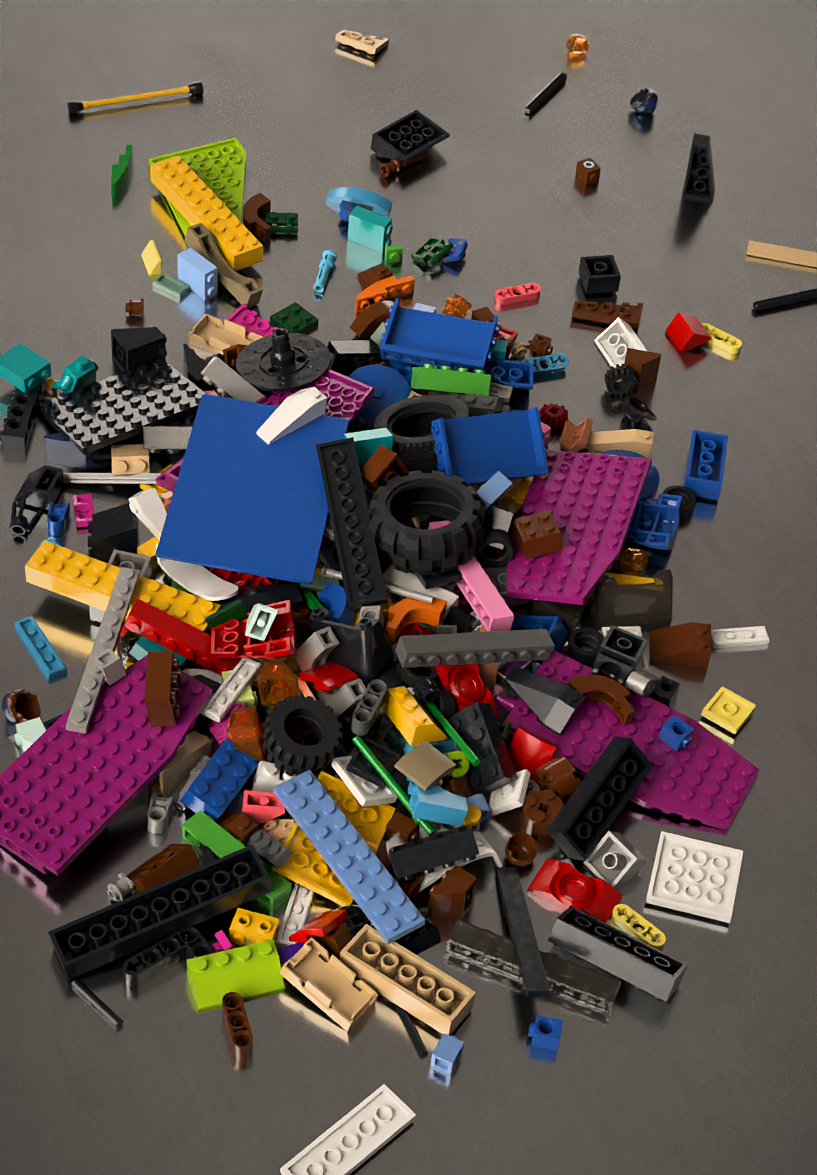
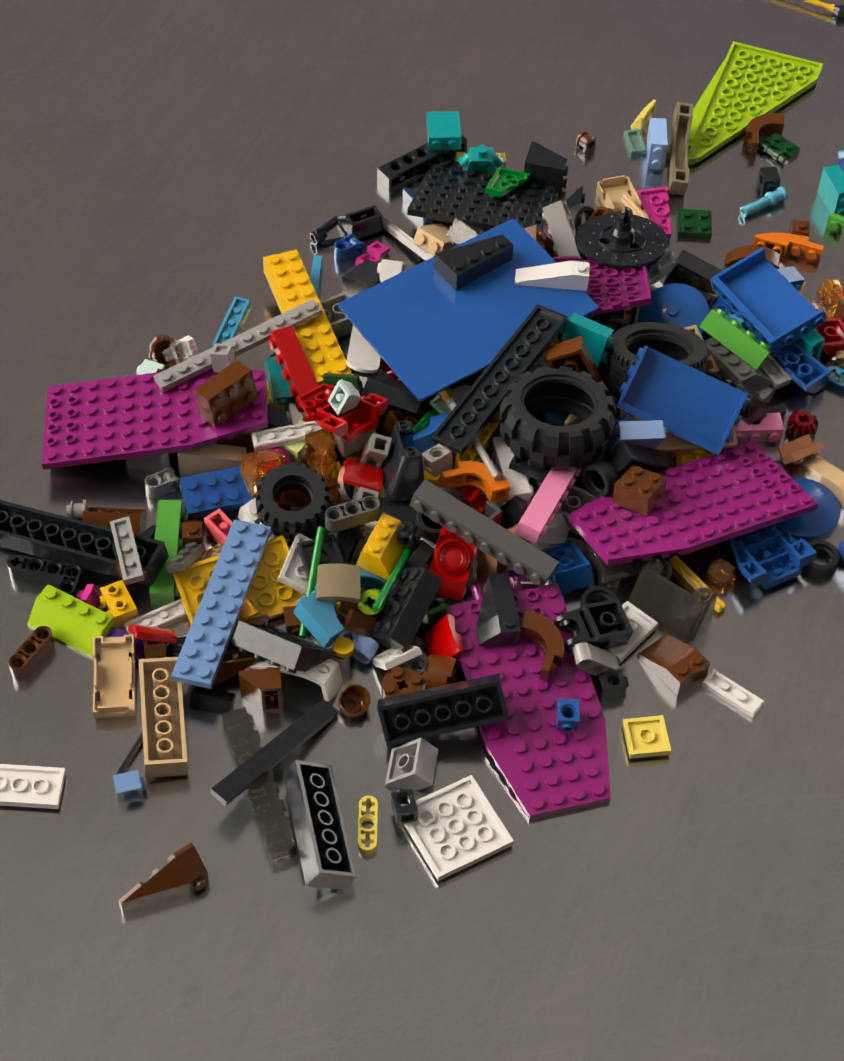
camera: 50 degrees right, 5 degrees up
green slope [111,145,133,197] -> none
yellow brick [150,155,263,271] -> none
red slope [527,859,623,923] -> none
blue brick [528,1015,563,1051] -> none
none -> light grey plate [110,516,145,585]
none -> reddish brown wedge [119,842,209,913]
none -> clear hips [163,335,199,369]
none -> black brick [391,788,418,825]
none -> black wedge [434,234,514,290]
none -> green wing [485,167,531,198]
none -> tan axle [620,194,649,219]
none -> black brick [758,167,781,193]

